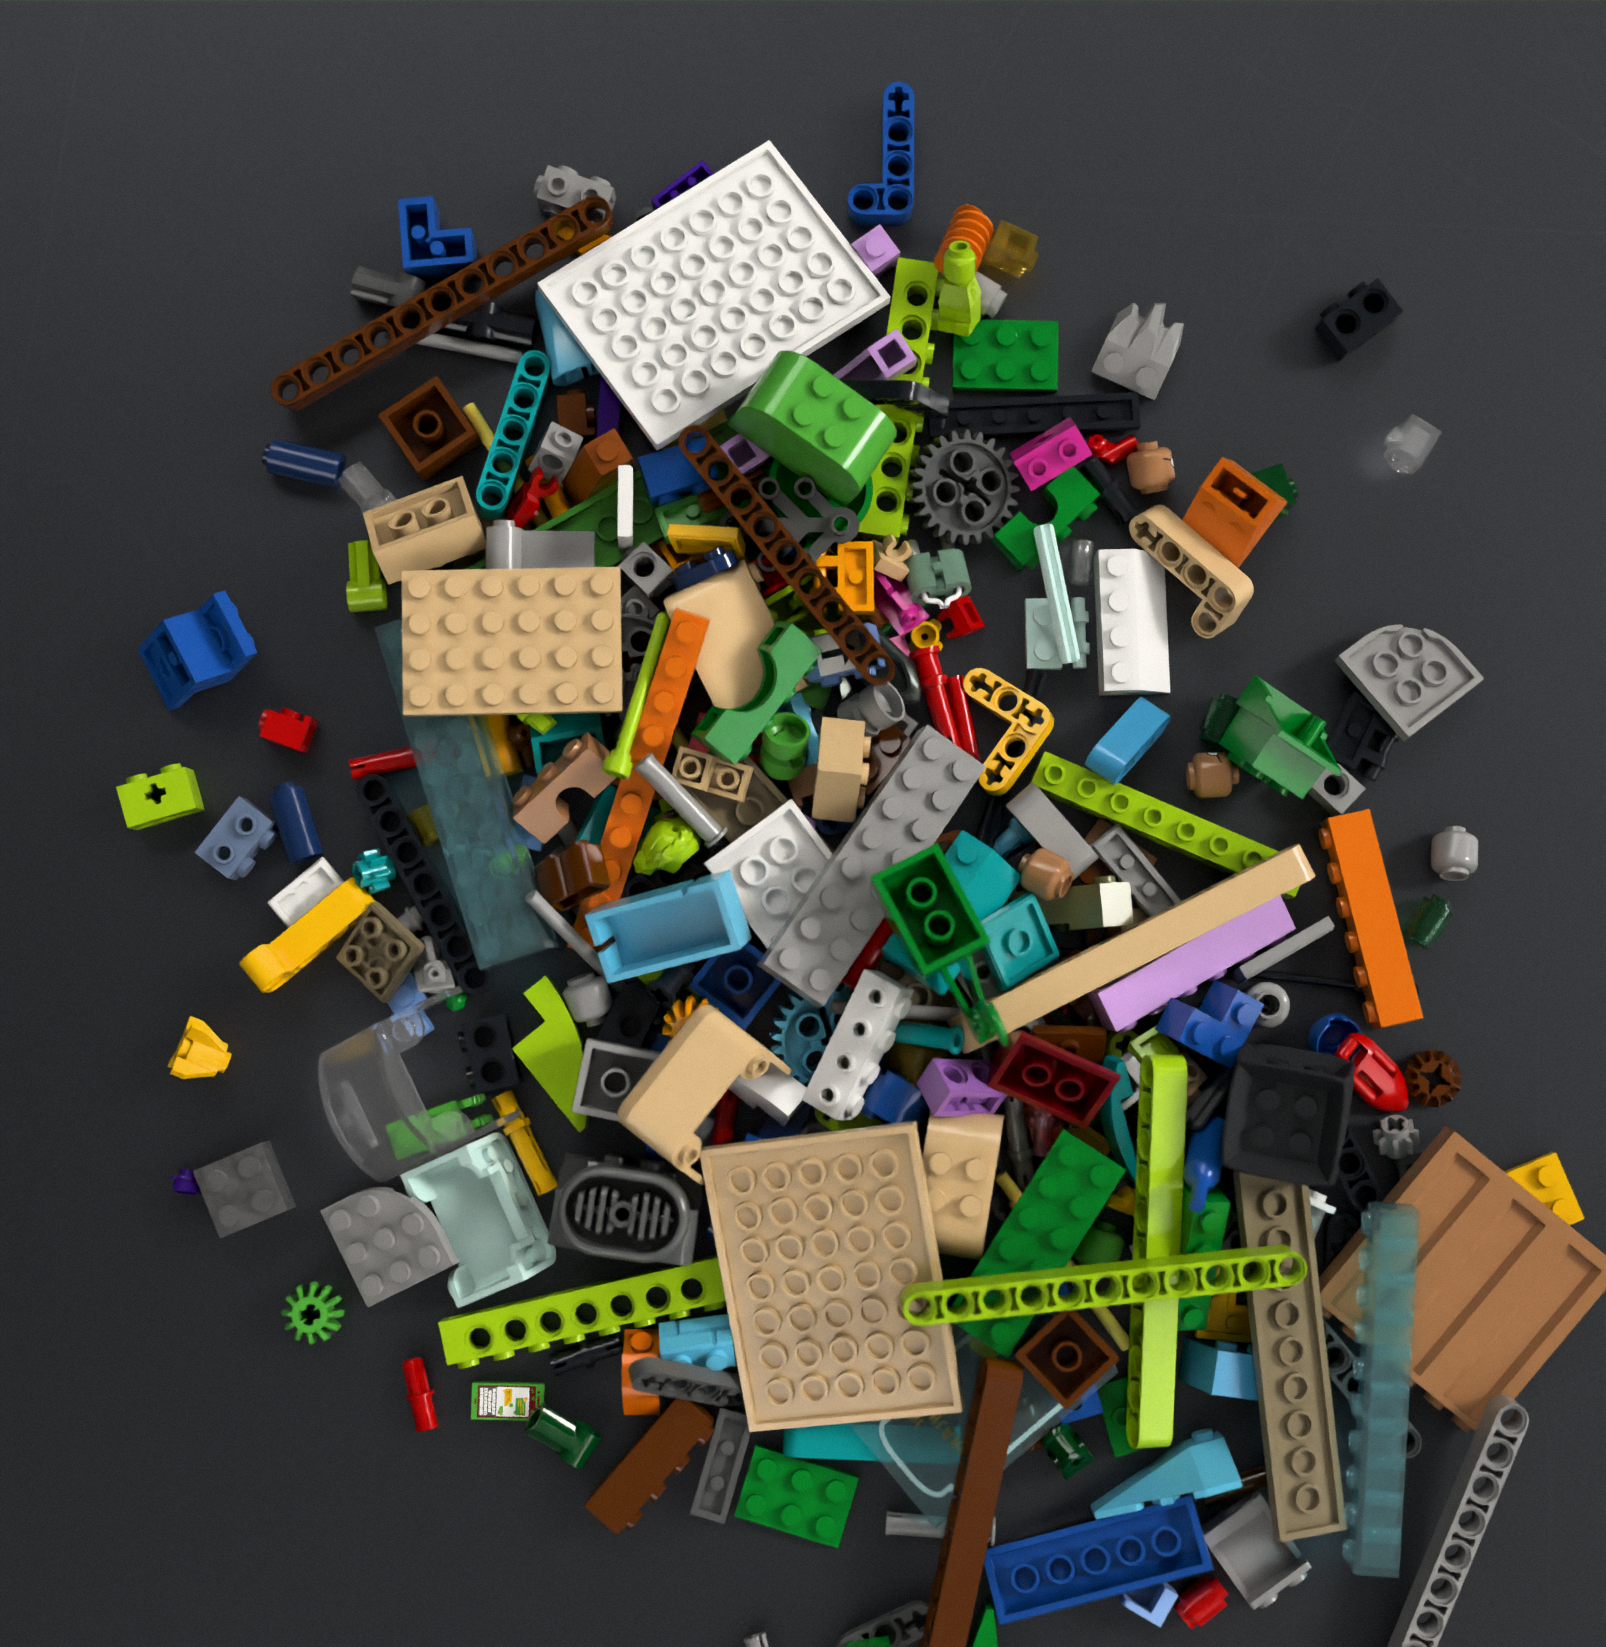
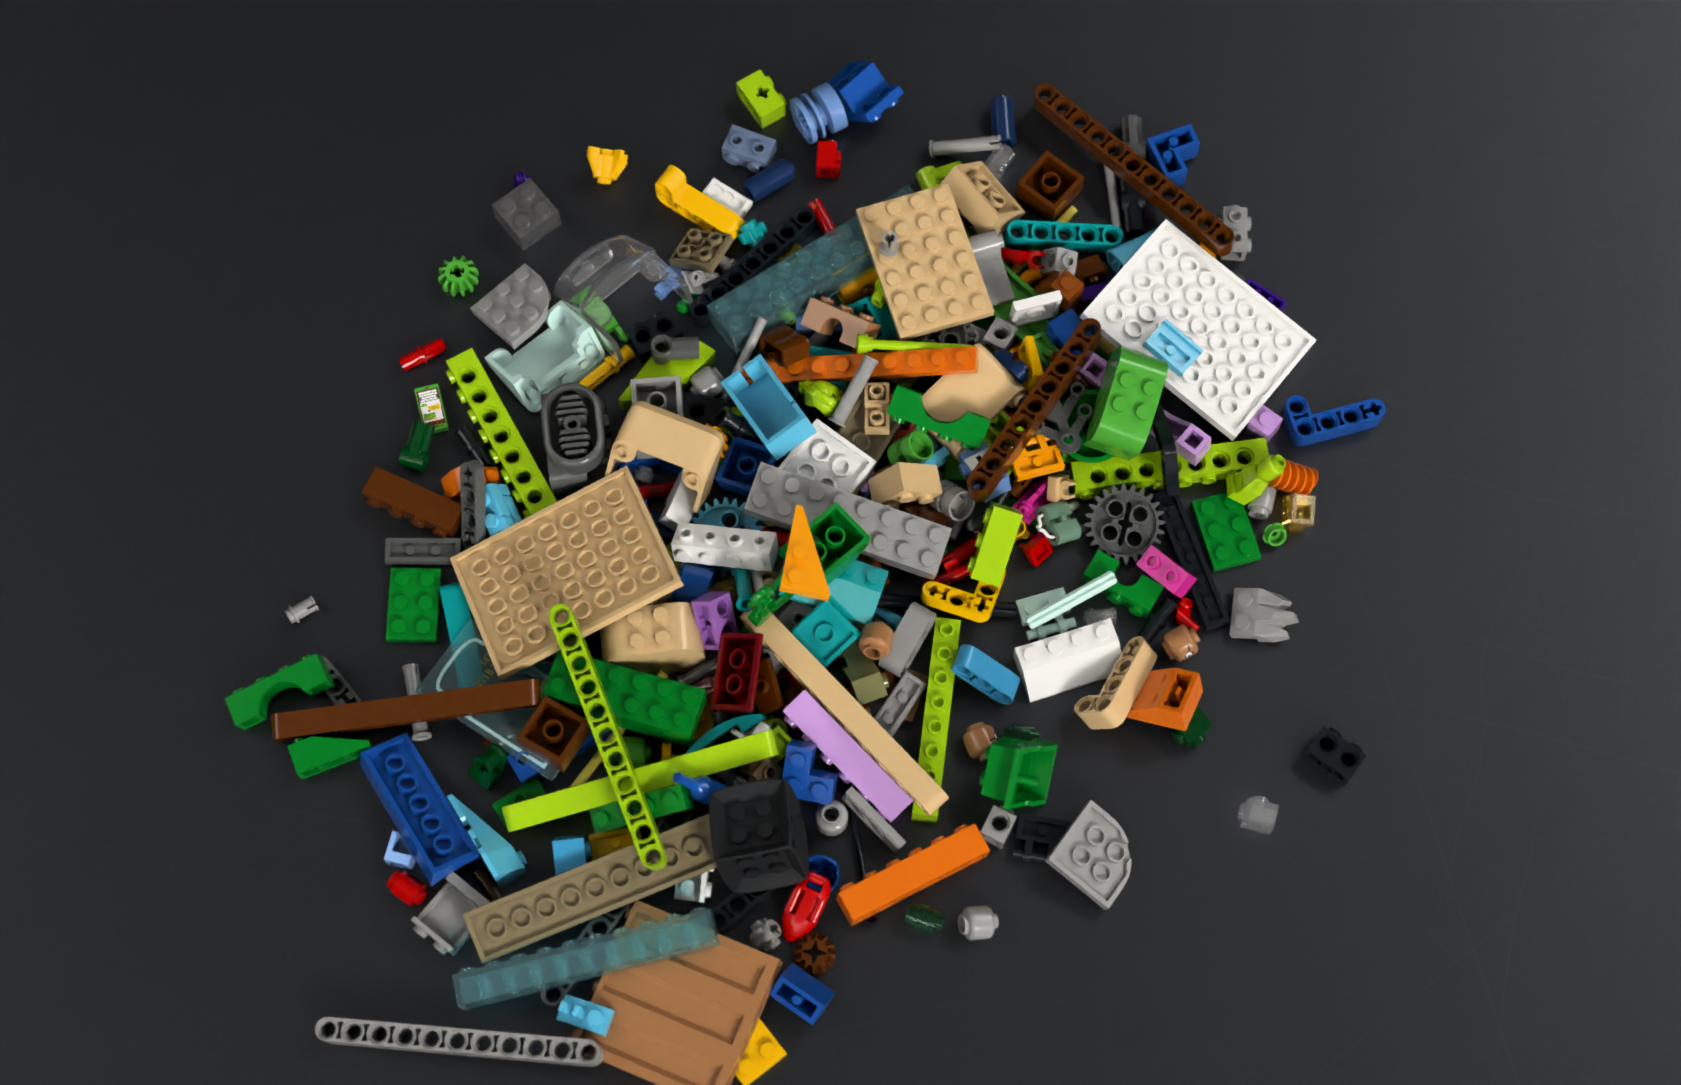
camera: 75 degrees right, 15 degrees down
none -> medium azure plate [556,994,615,1037]
none -> dark grey piece [651,334,699,364]
none -> blue brick [769,963,835,1025]
none -> light orange wing [779,504,830,601]
none -> medium blue wheel [789,82,848,145]
none -> light grey pin [879,231,899,257]
none -> light grey pin [929,134,1002,159]
none -> lime wedge [967,501,1023,587]
none -> medium azure plate [1142,319,1204,377]
none -> bright green plate [1263,522,1287,546]

